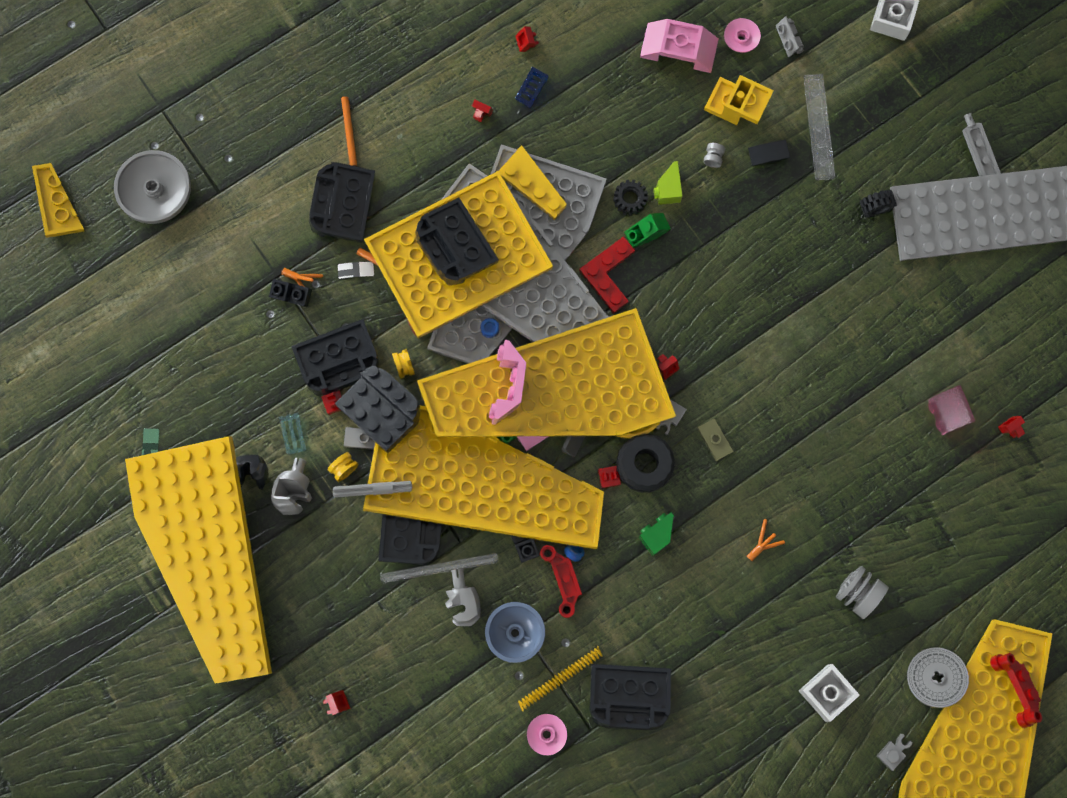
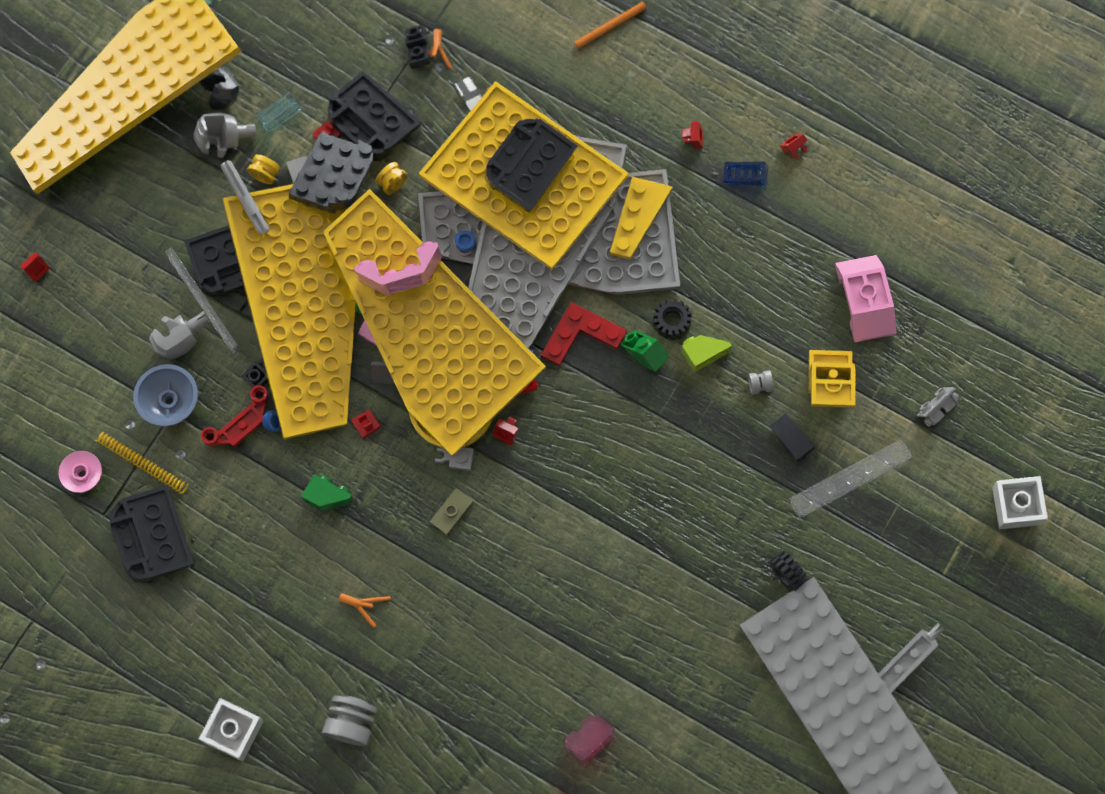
camera: 75 degrees right, 5 degrees down
black plate [309,162,375,243] -> none
black tyre [616,434,675,493] -> none
bright pink dish [724,18,761,53] -> none

